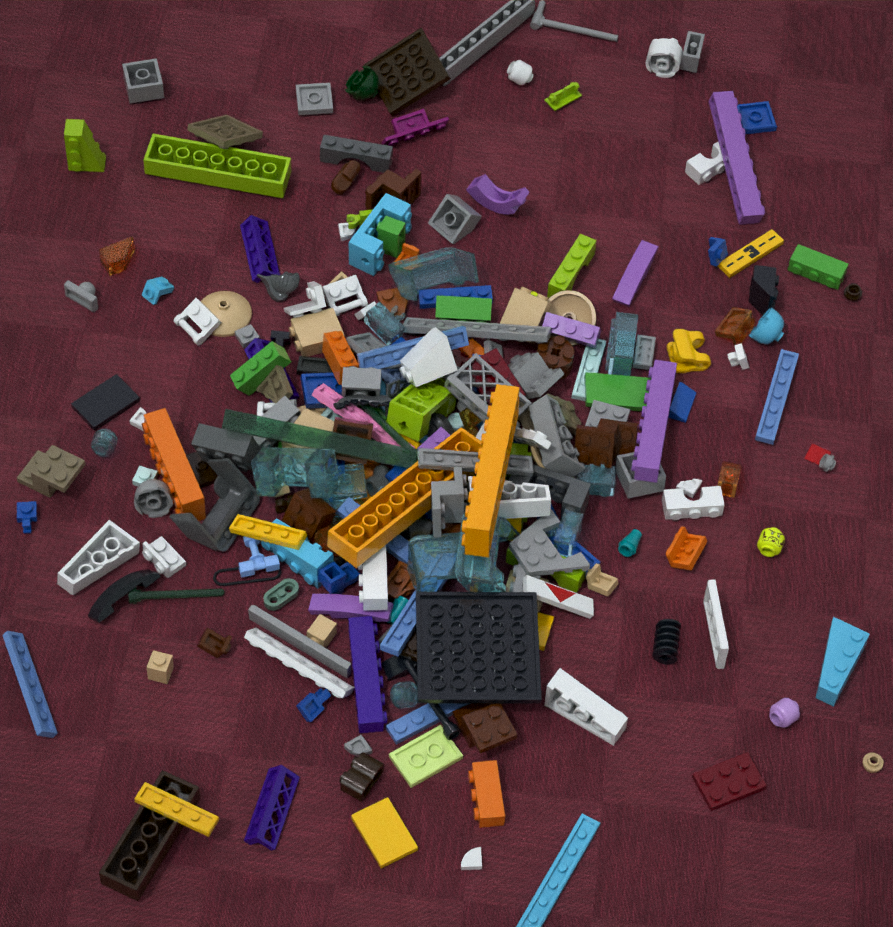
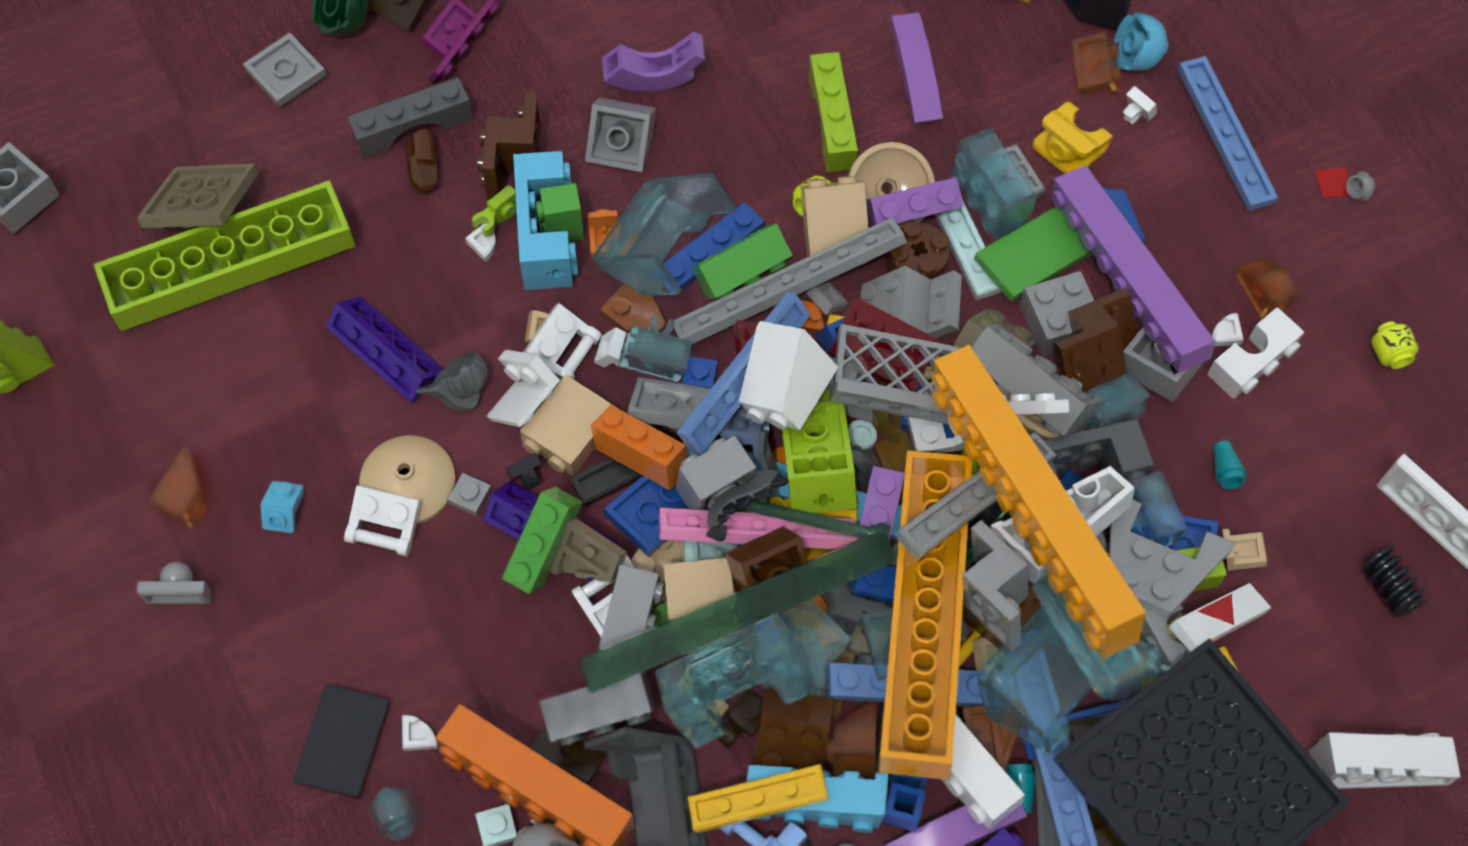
camera: 35 degrees left, 10 degrees up
orange bracket [666,526,708,570] -> none

